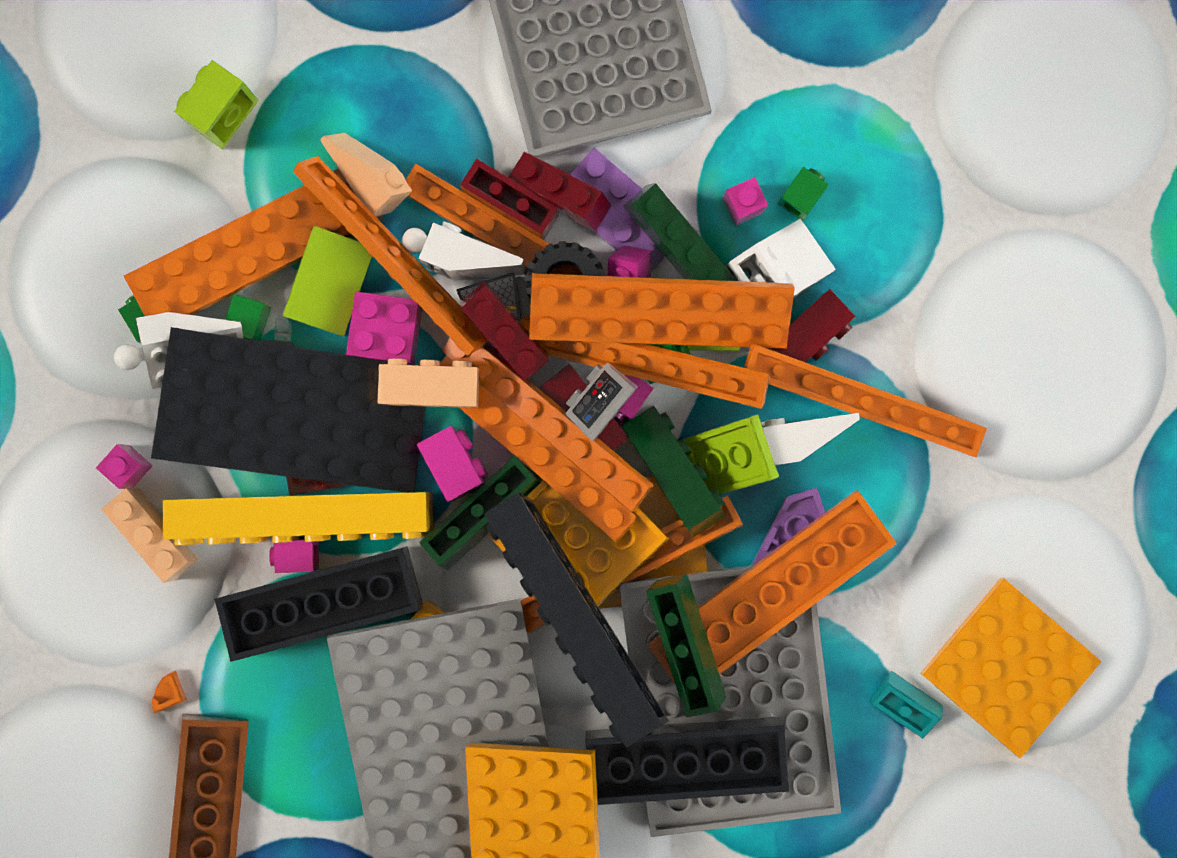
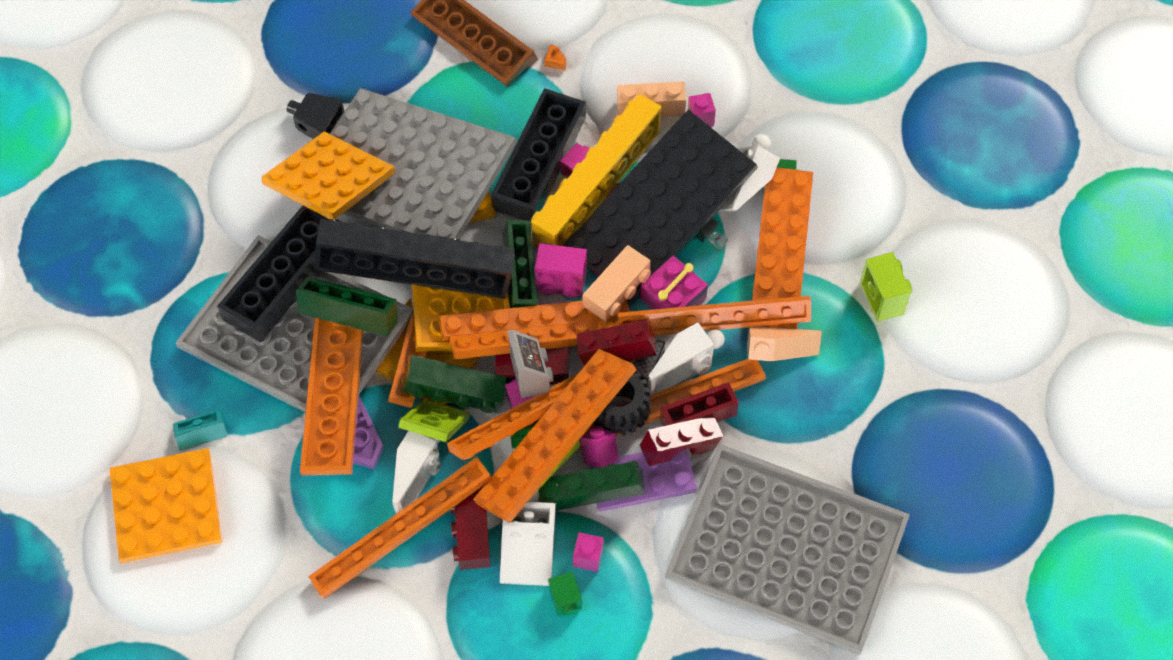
camera: 130 degrees right, 25 degrees down
green brick [225,294,271,341] -> none
lime tile [282,225,372,337] -> none
none -> light yellow hinge [658,263,694,301]

